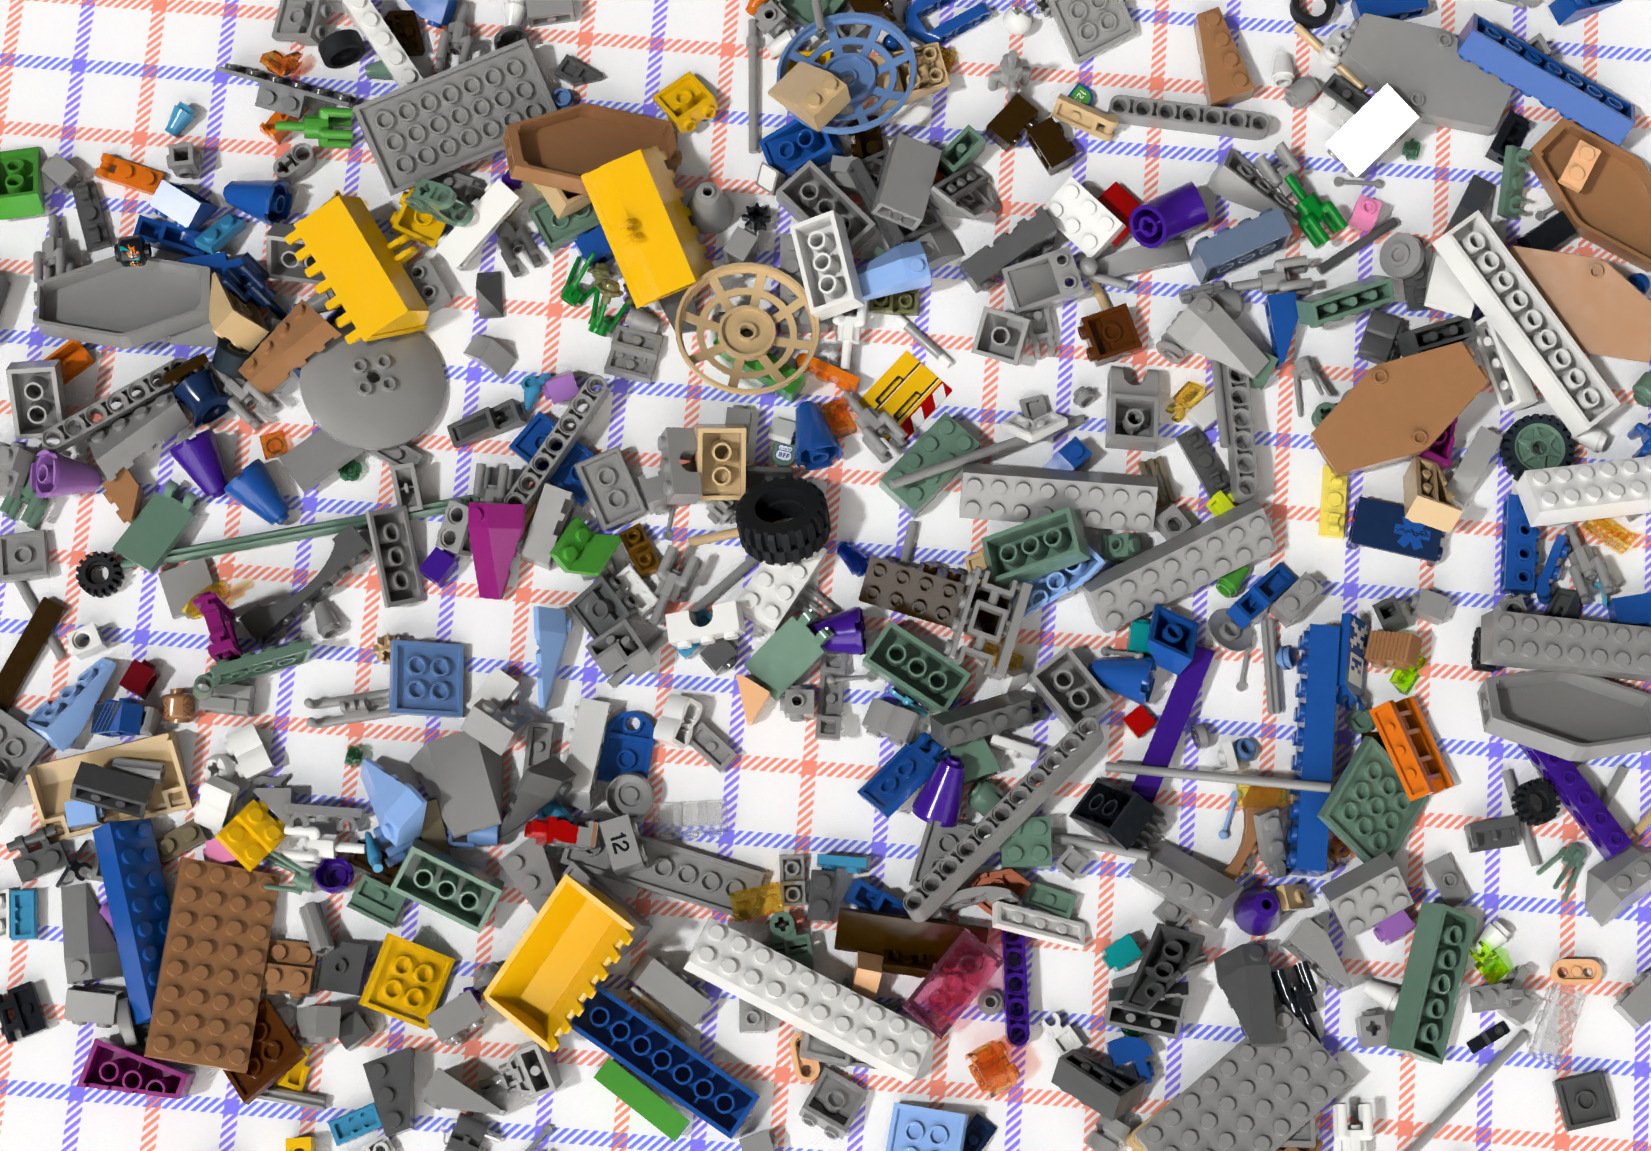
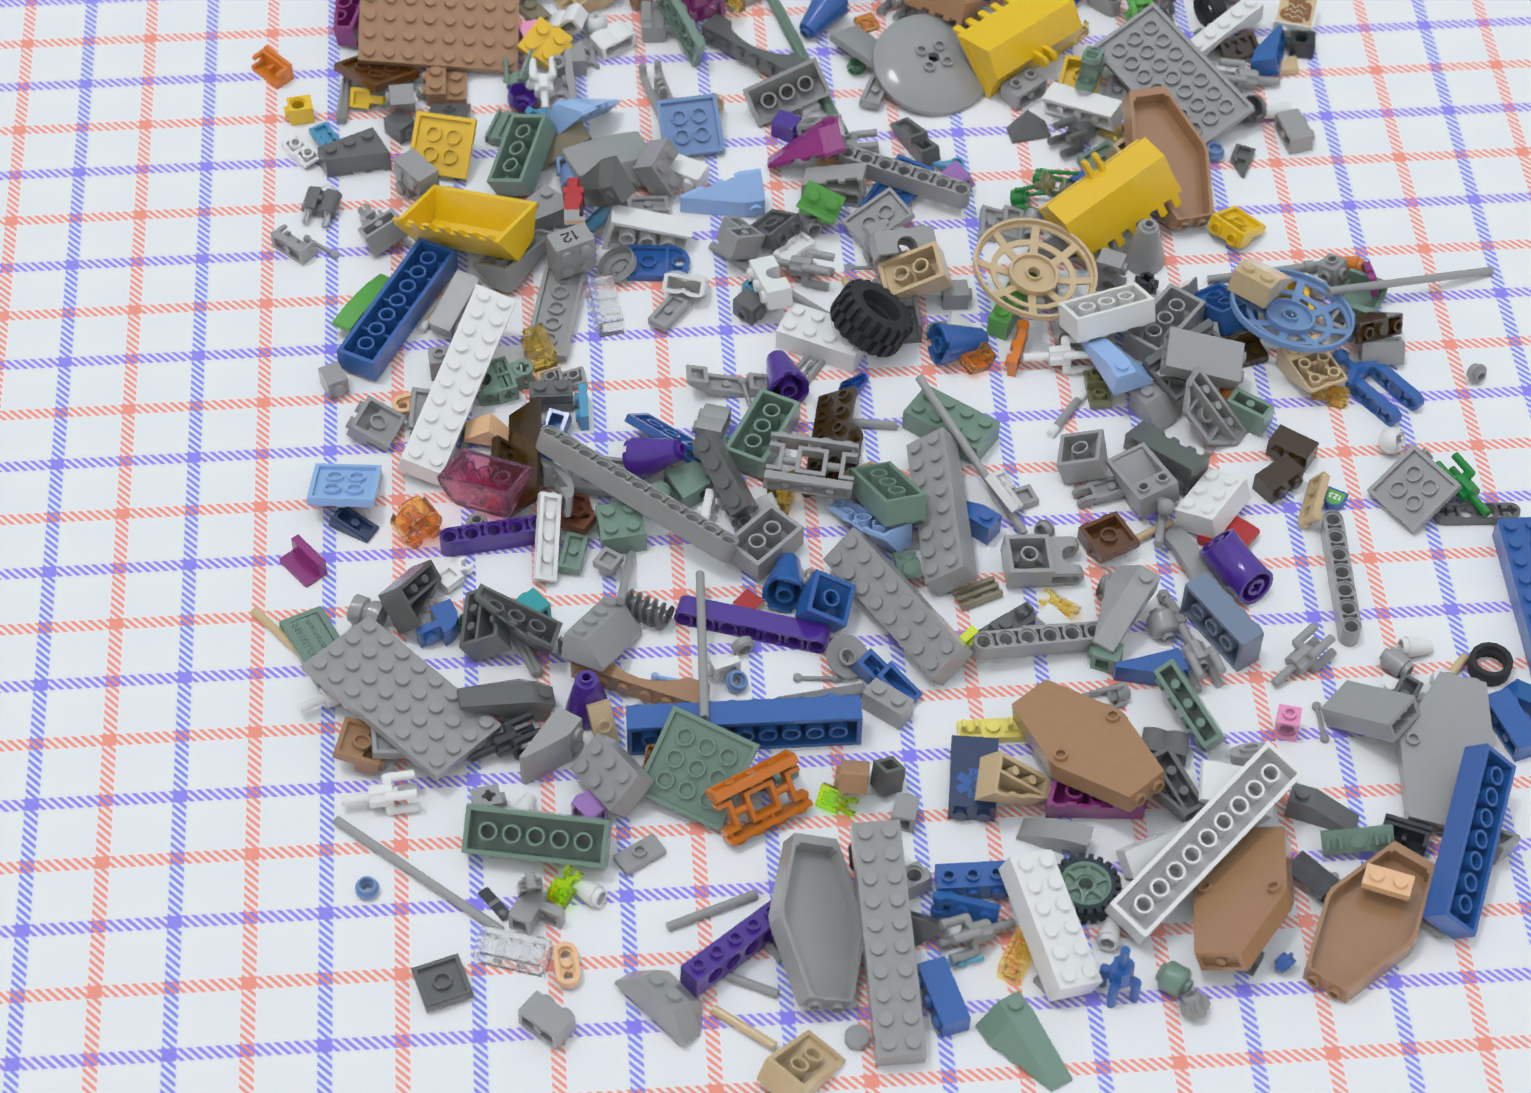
camera: 80 degrees right, 25 degrees down
light grey axle [299,901,335,956] -> none
light grey cone [313,601,341,639] -> none
clear green plate [344,745,363,768] -> none
light grey slope [390,462,423,512] -> none
light grey slope [421,1067,507,1116] -> none
light grey slope [463,334,516,379] -> none
pearl gold slope [618,523,660,579] -> none
light nougat slope [736,674,771,726] -> none
sand green tile [744,609,834,701] -> none
light grey brick [780,685,814,722] -> none
light grey plant [841,391,907,463] -> none
yellow sticker [852,351,952,449] -> none
light grey plant [988,50,1031,103] -> none
black brick [1069,777,1156,850] -> none
light grey brick [1154,504,1192,541] -> none
medium nougat wedge [1194,7,1255,108] -> none
light grey wedge [1207,147,1301,225] -> none
bright green cone [1216,565,1250,598] -> none
clear yellow plate [1236,784,1288,808] -> none
light grey hinge [1253,807,1286,878] -> none
green plant [1284,173,1349,248] -> none
dark grey bar [1316,217,1398,275] -> none
blue tile [1336,613,1369,711] -> none
clear green plate [1402,138,1421,161] -> none
dark grey hinge [1464,815,1522,853] -> none
black tyre [1511,779,1561,826] -> none
sand green plant [1536,843,1587,902] -> none

